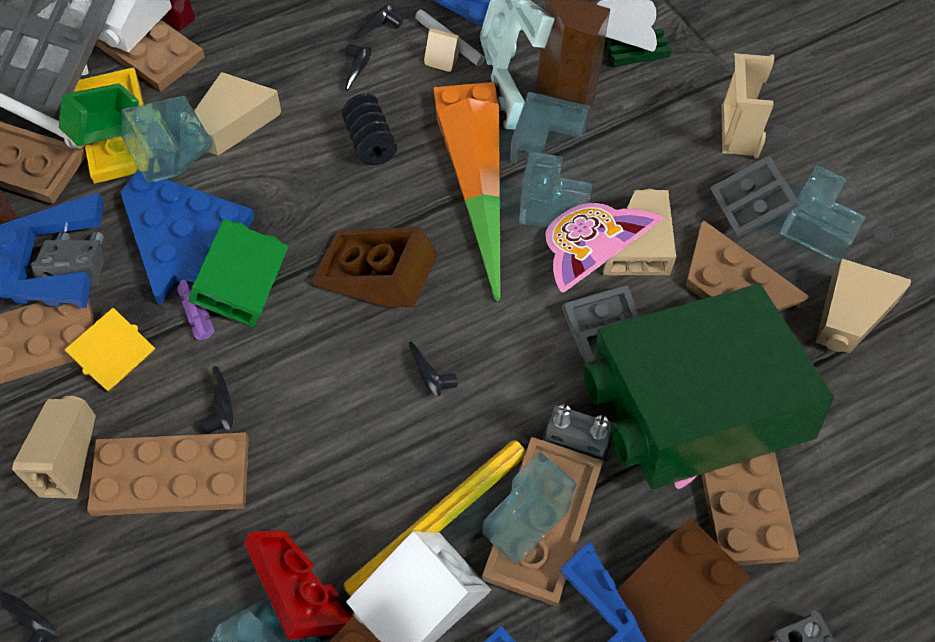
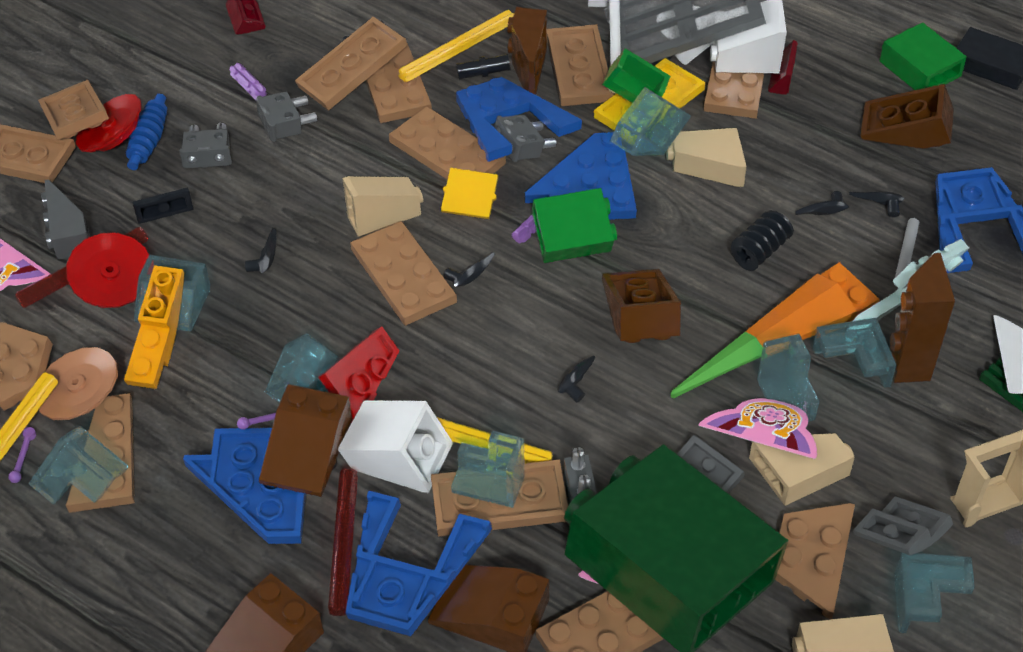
camera: 65 degrees right, 10 degrees down
tan slope [424,28,459,72] -> none

